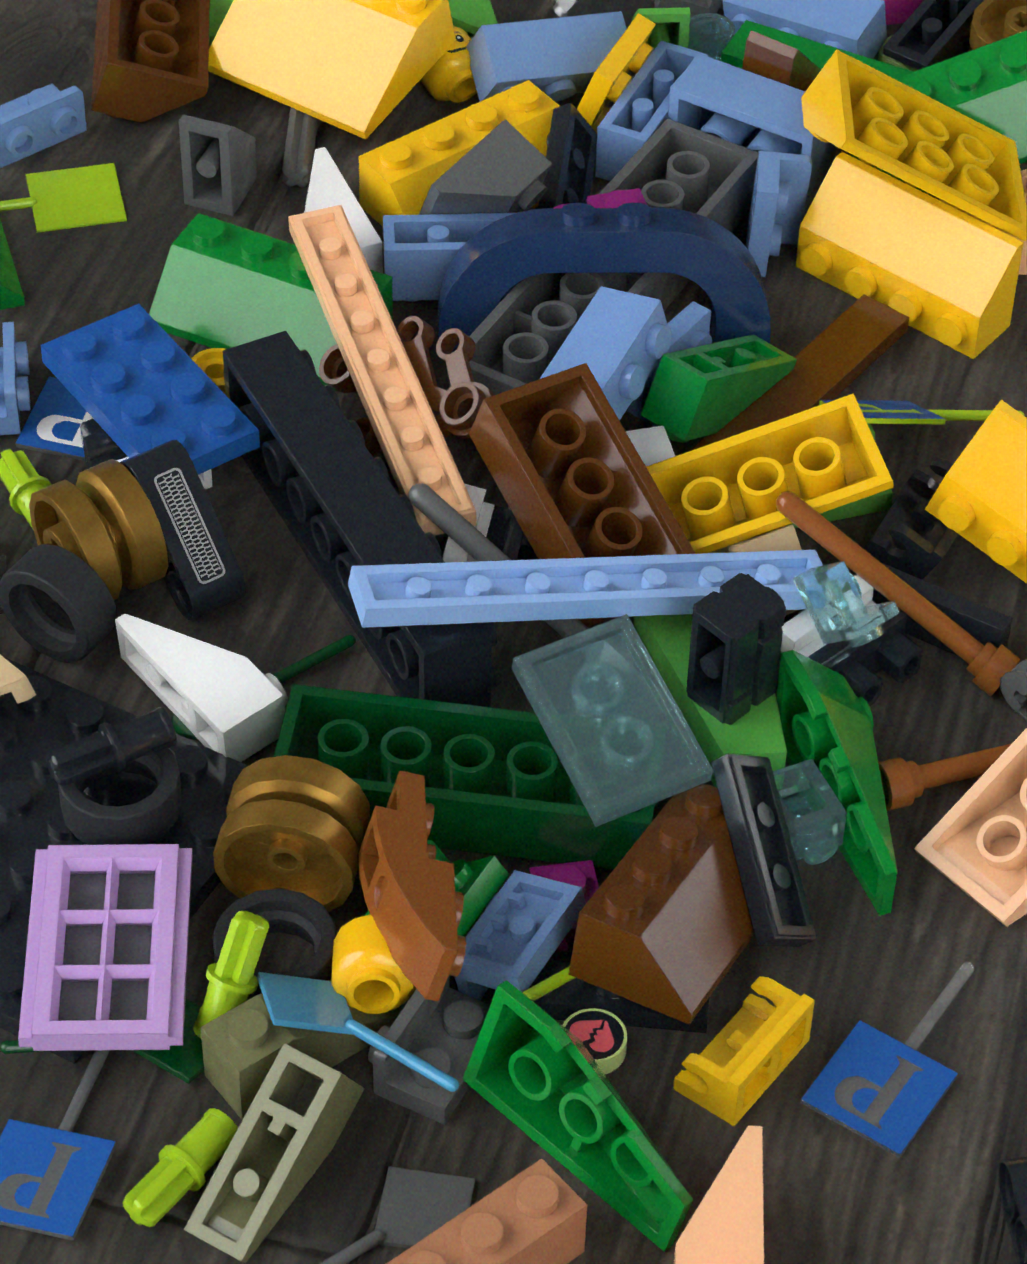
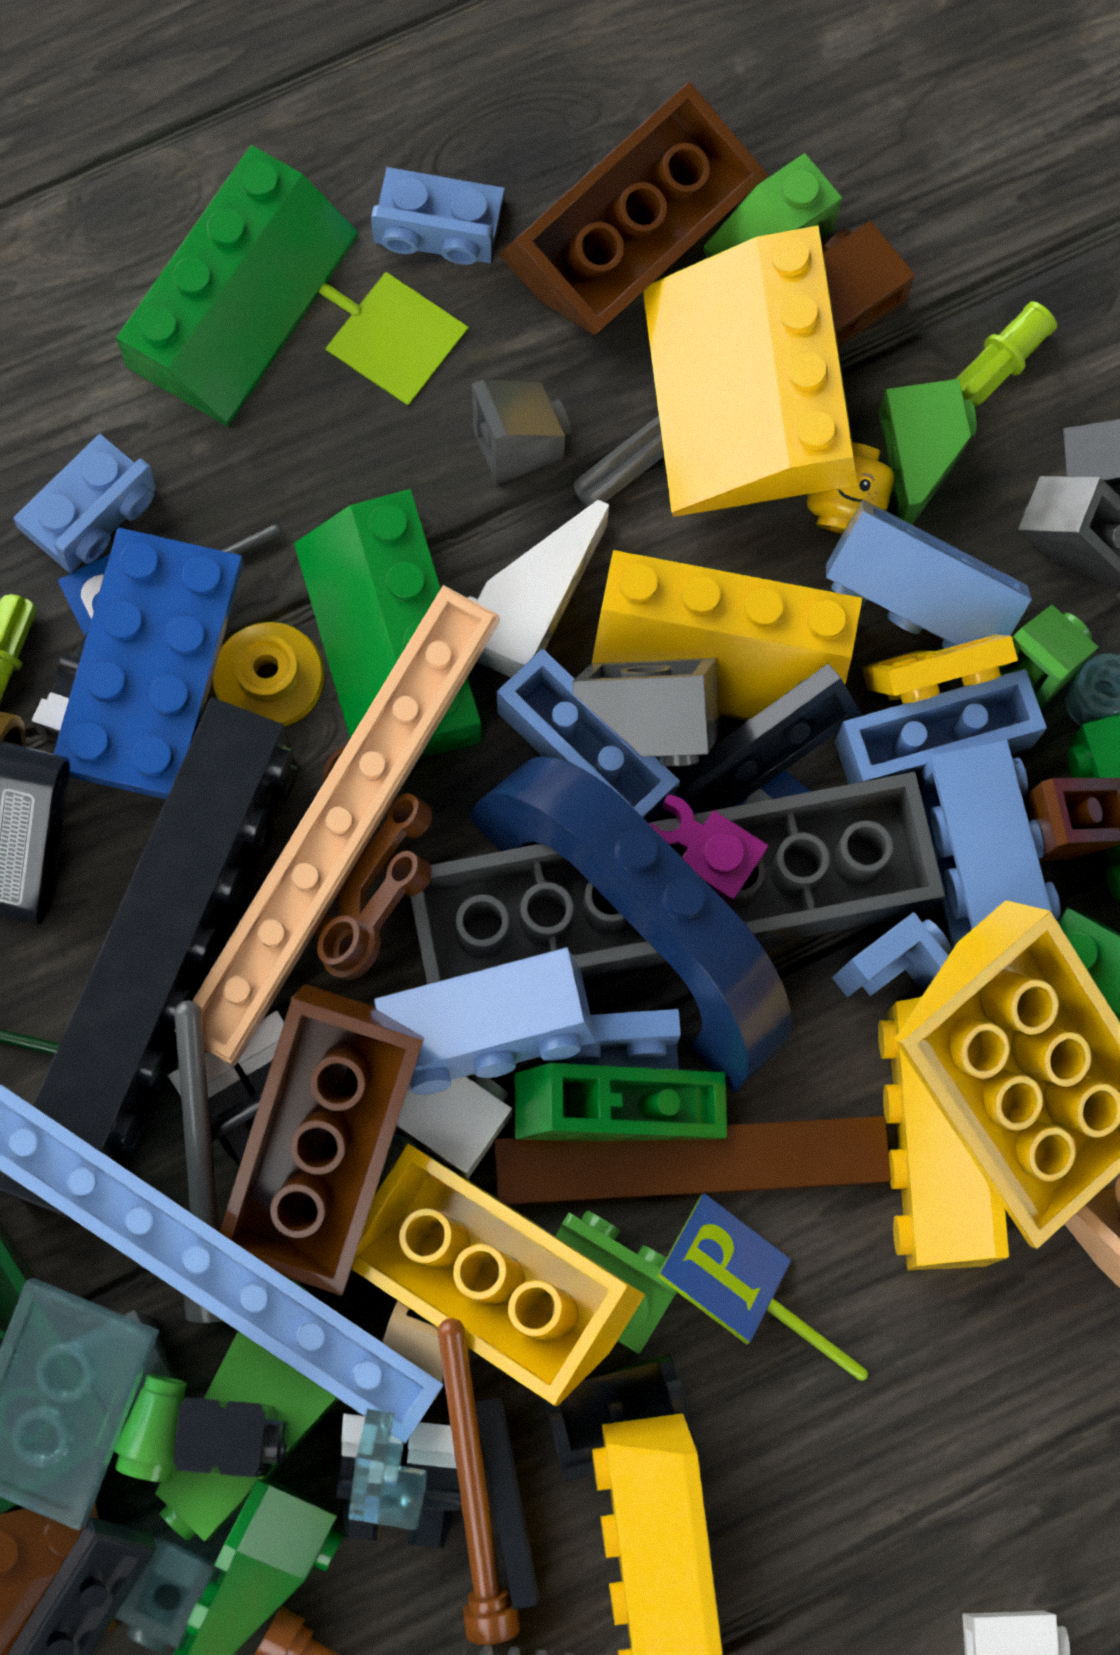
camera: 45 degrees right, 30 degrees up
none -> bright green cone [113,1374,187,1482]

